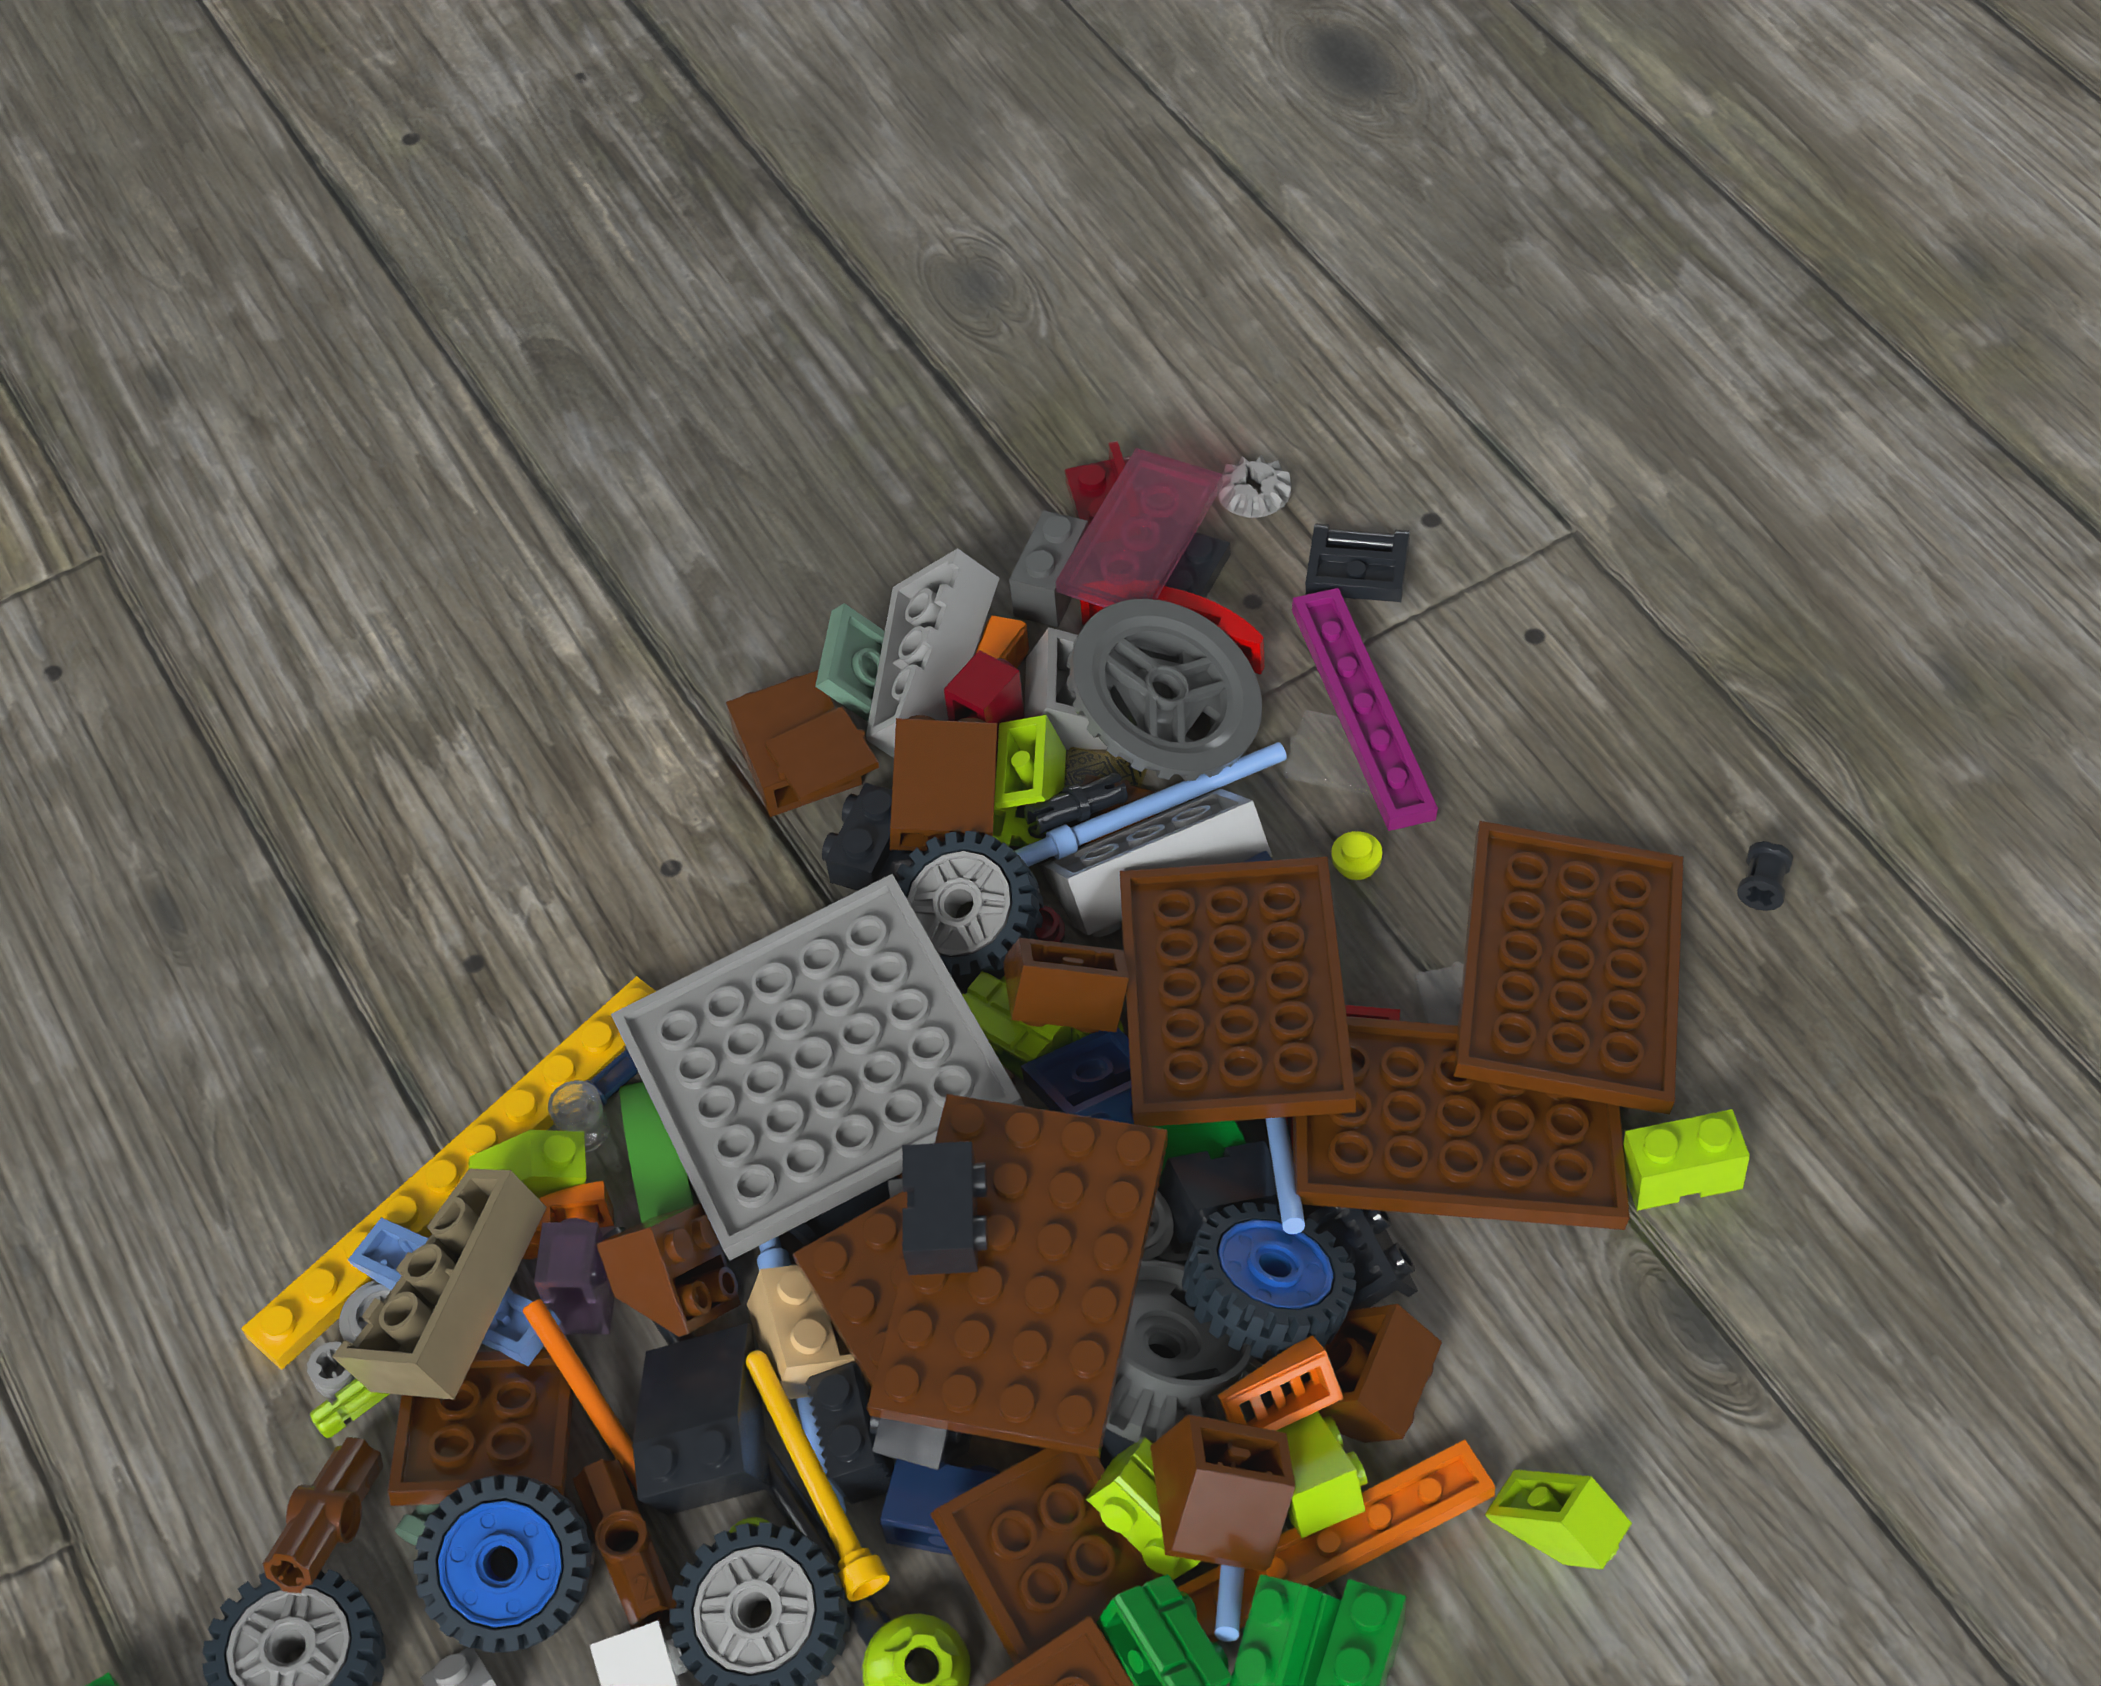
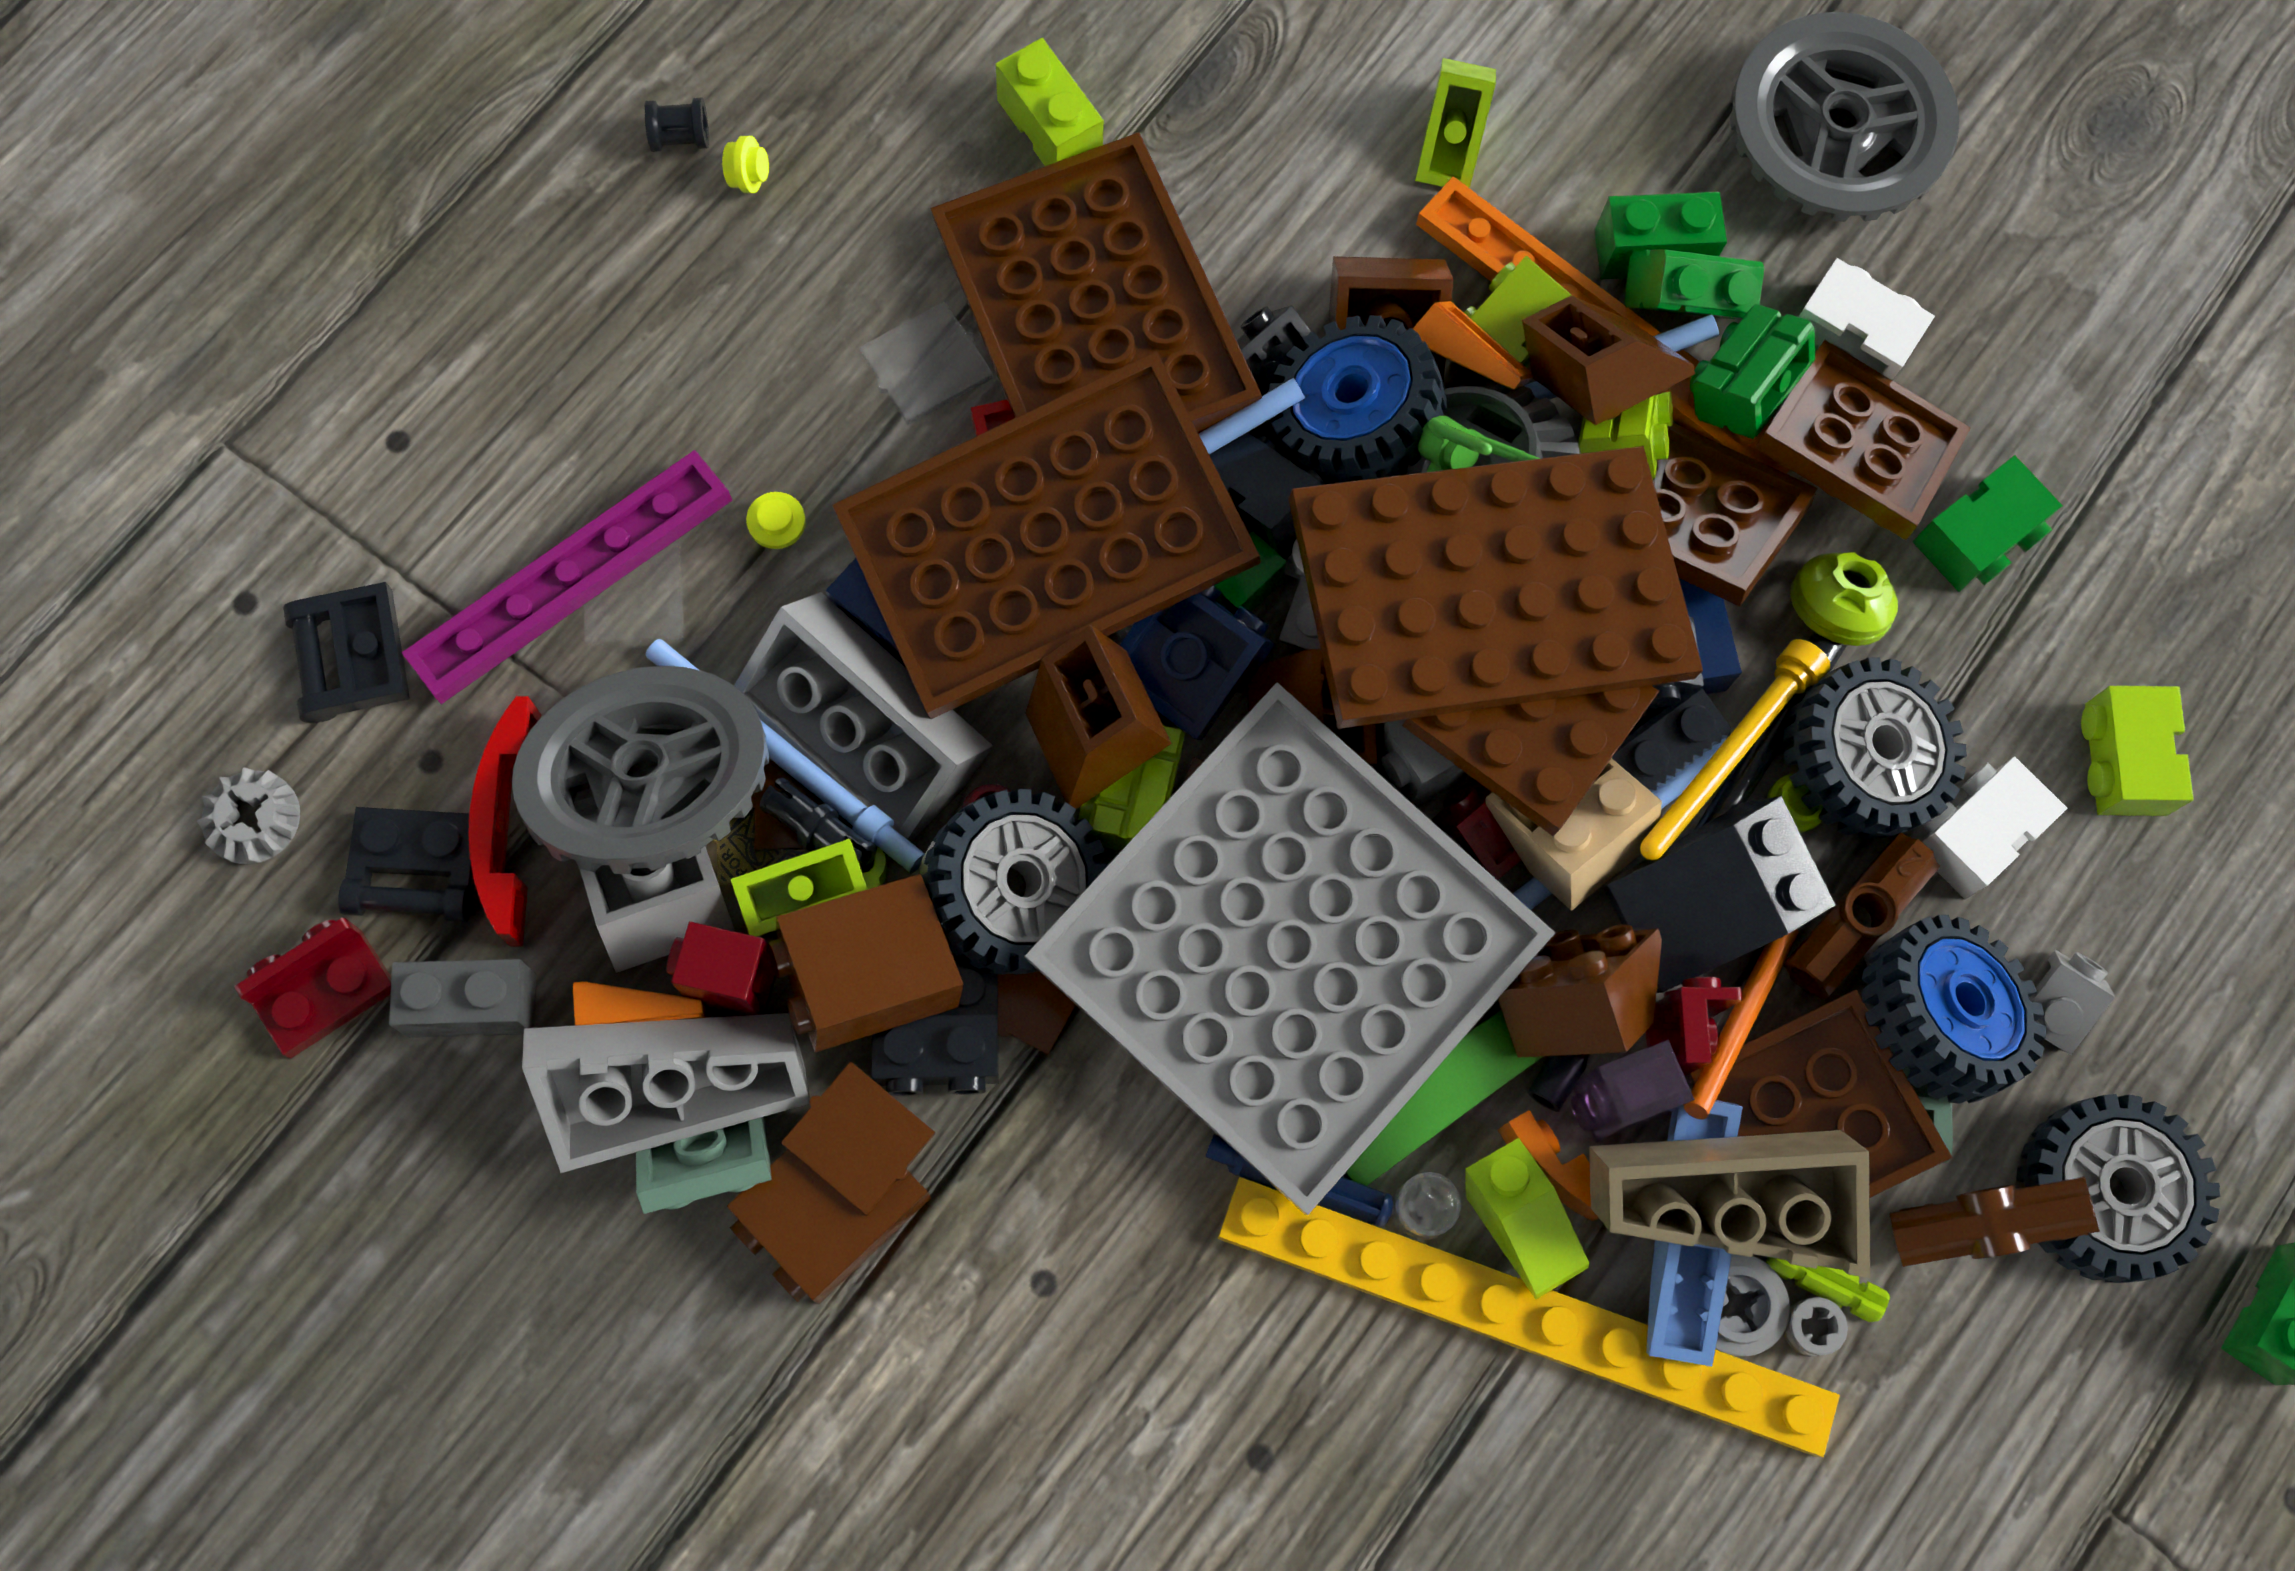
camera: 125 degrees left, 20 degrees up
black brick [902,1141,988,1275] -> none
clear pink tile [1055,448,1223,608] -> none
reddish brown plate [1453,821,1684,1115] -> none
none -> neon yellow plate [722,136,769,193]
none -> bright green plant [1418,416,1540,472]
none -> dark red bracket [1646,977,1742,1082]

